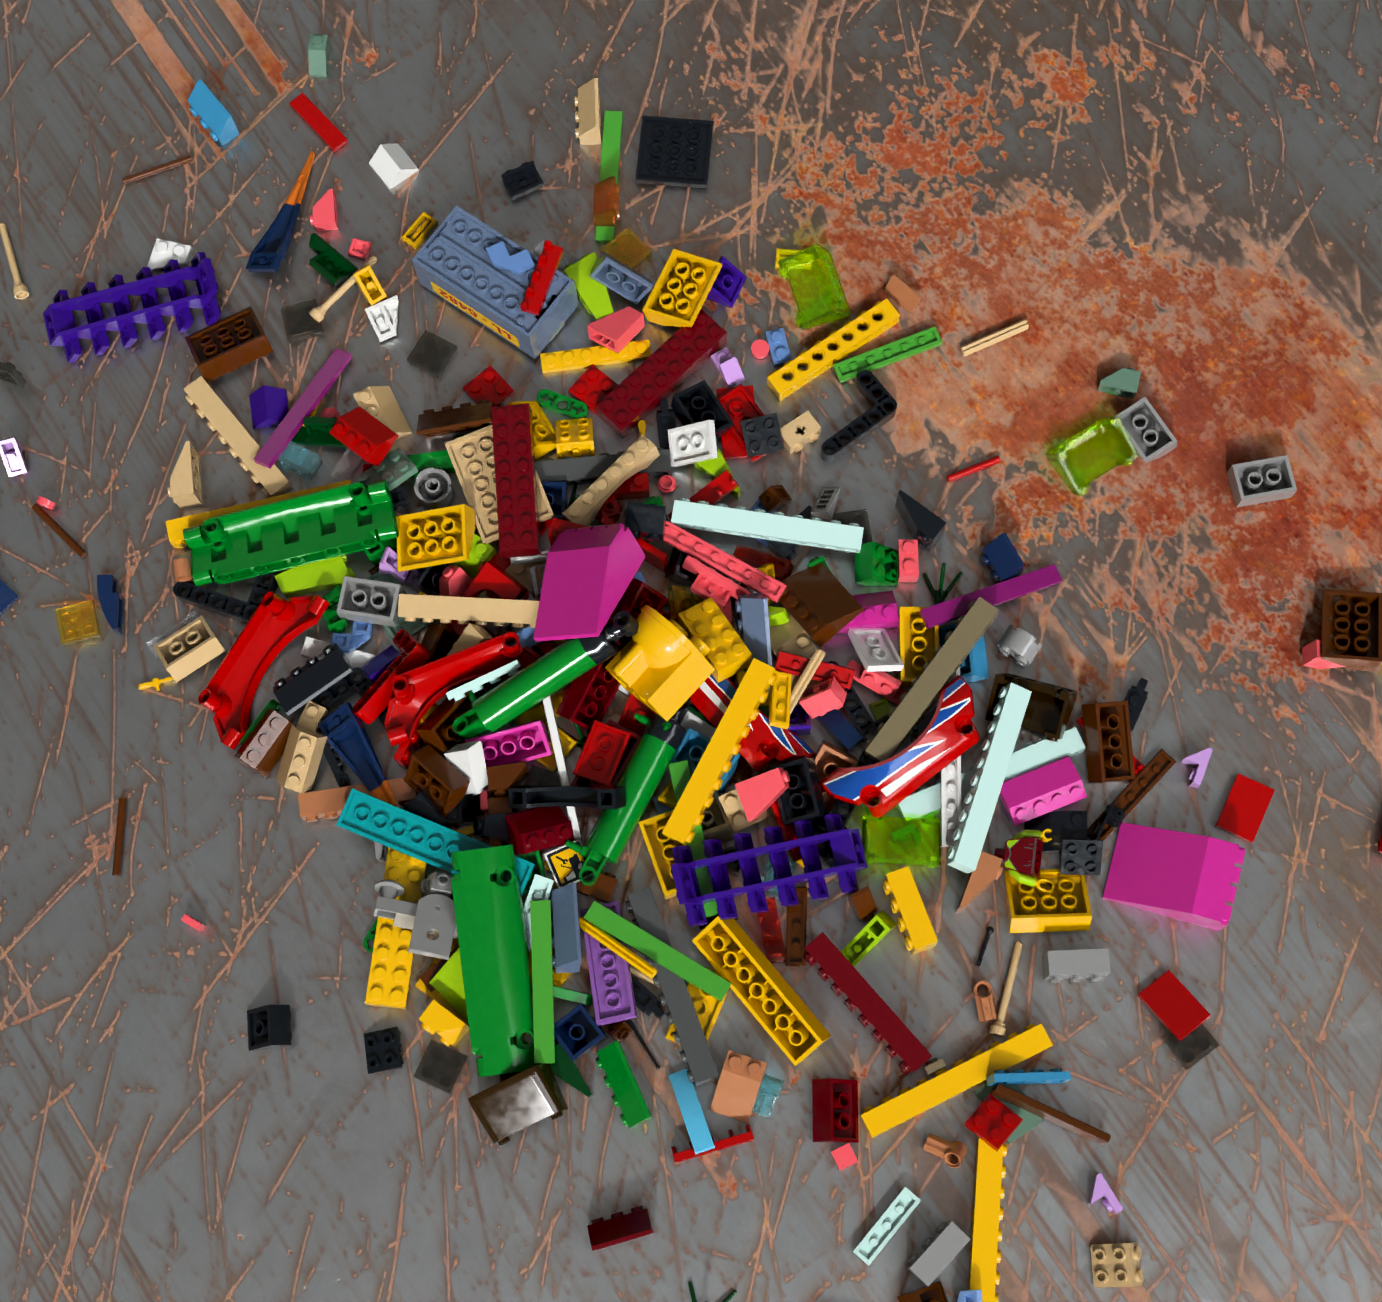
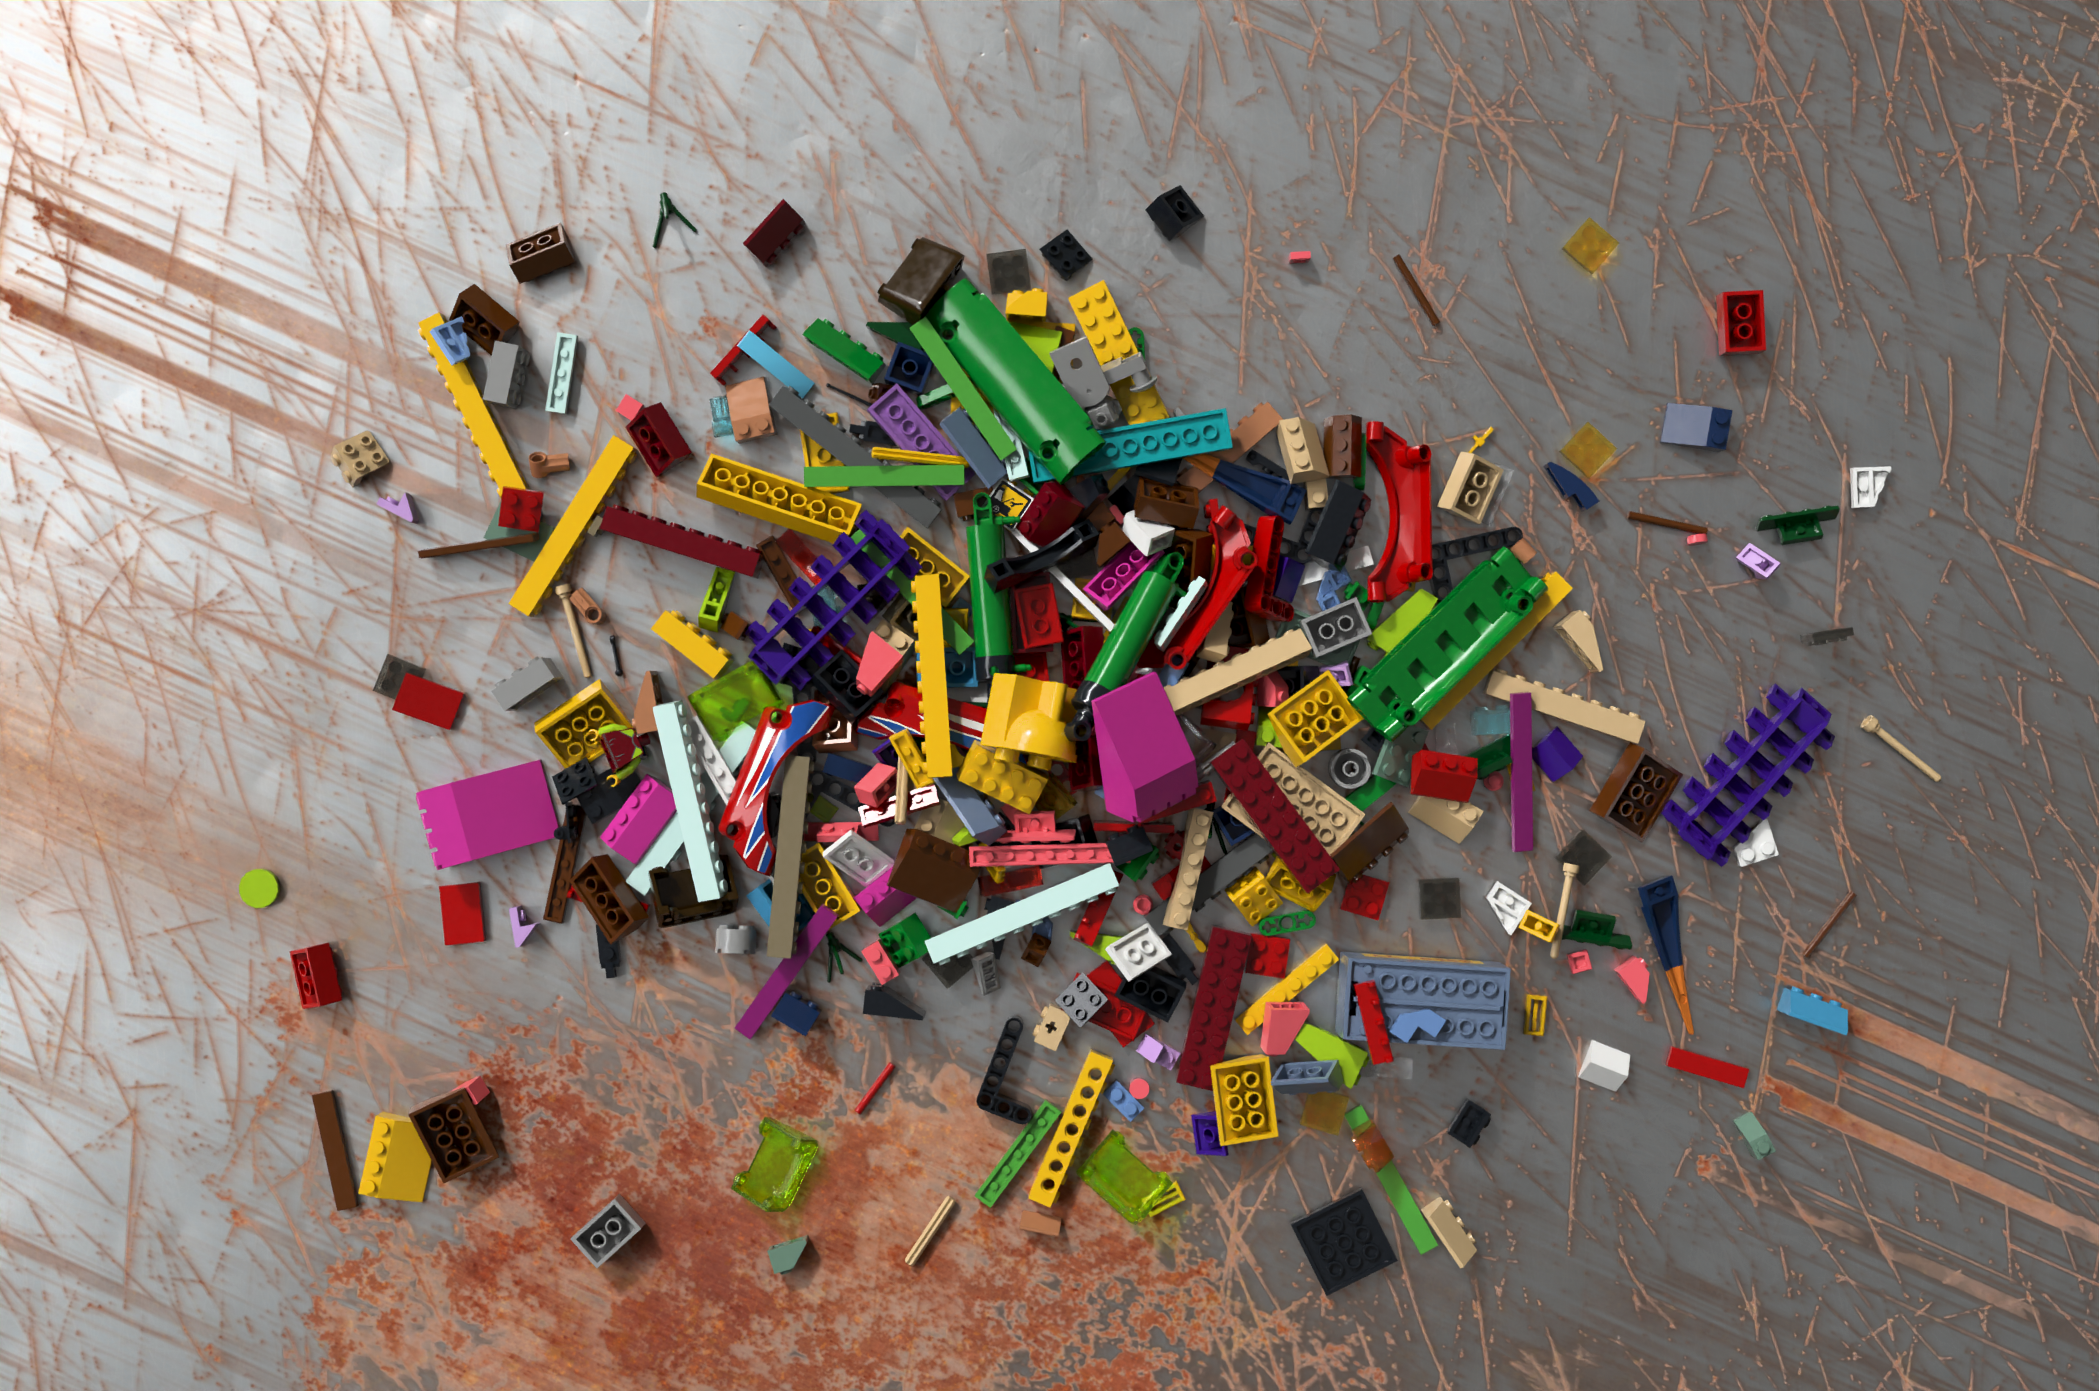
camera: 140 degrees right, 15 degrees up
dark azure plate [986,1068,1071,1086] -> none
light grey slope [1113,397,1177,463] -> none

